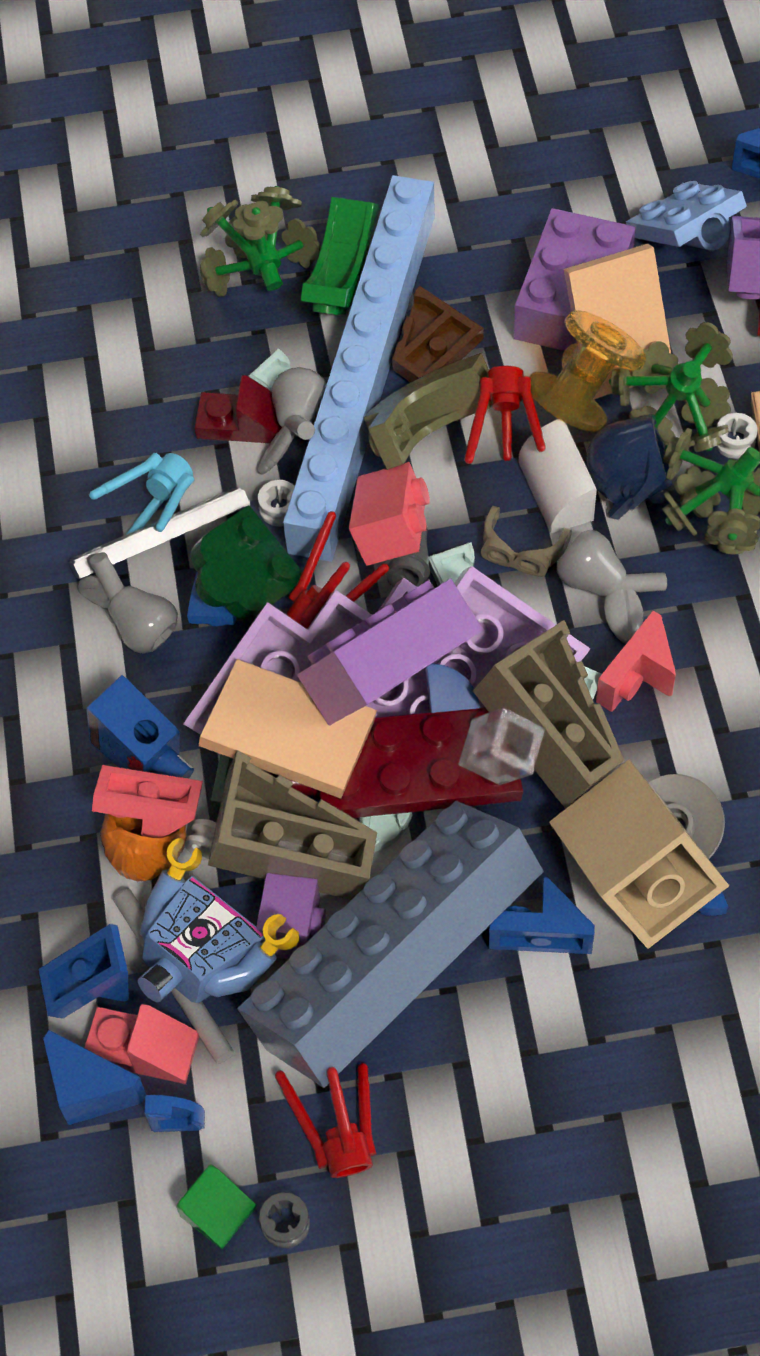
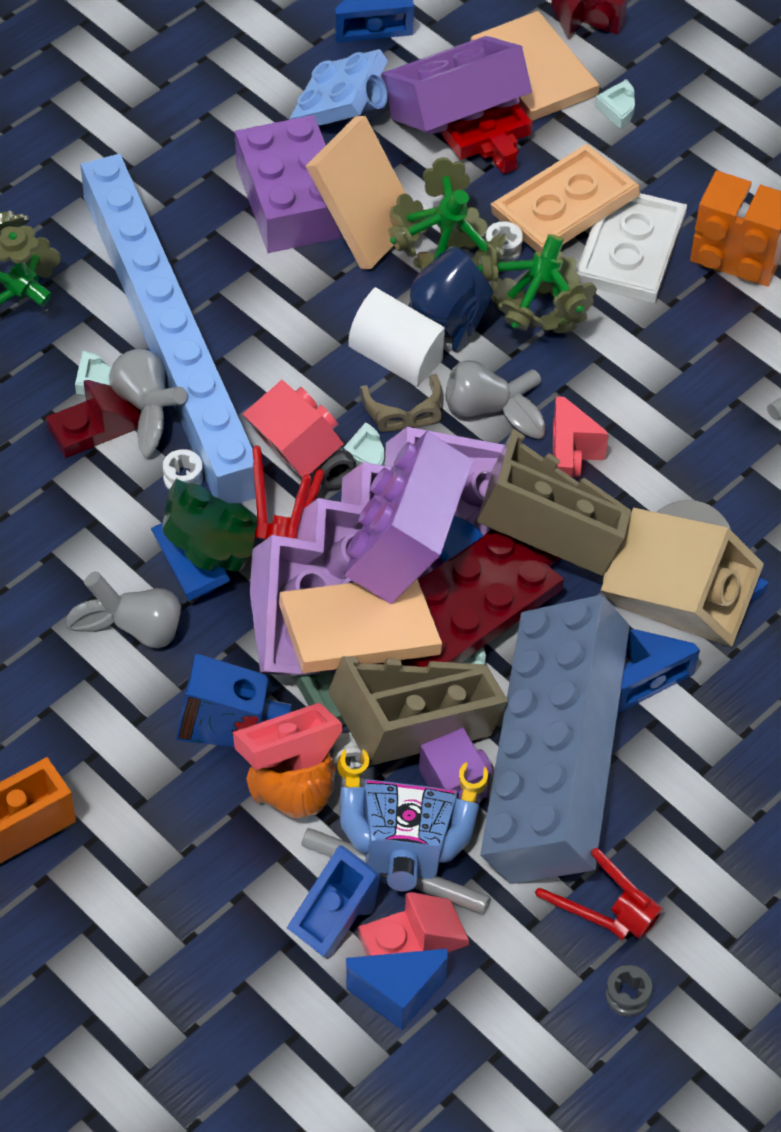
camera: 40 degrees left, 5 degrees down
tile [68,488,250,579] -> none
medium azure plant [89,453,194,535] -> none
blue tile [145,1095,205,1132] -> none
green slope [176,1164,257,1250] -> none
green arch [301,197,381,315] -> none
olive arch [364,353,492,470] -> none
reddish brown wing [392,286,484,382] -> none
clear brick [458,707,545,785] -> none
red plant [464,365,546,464] -> none
clear yellow hose [529,310,646,432] -> none

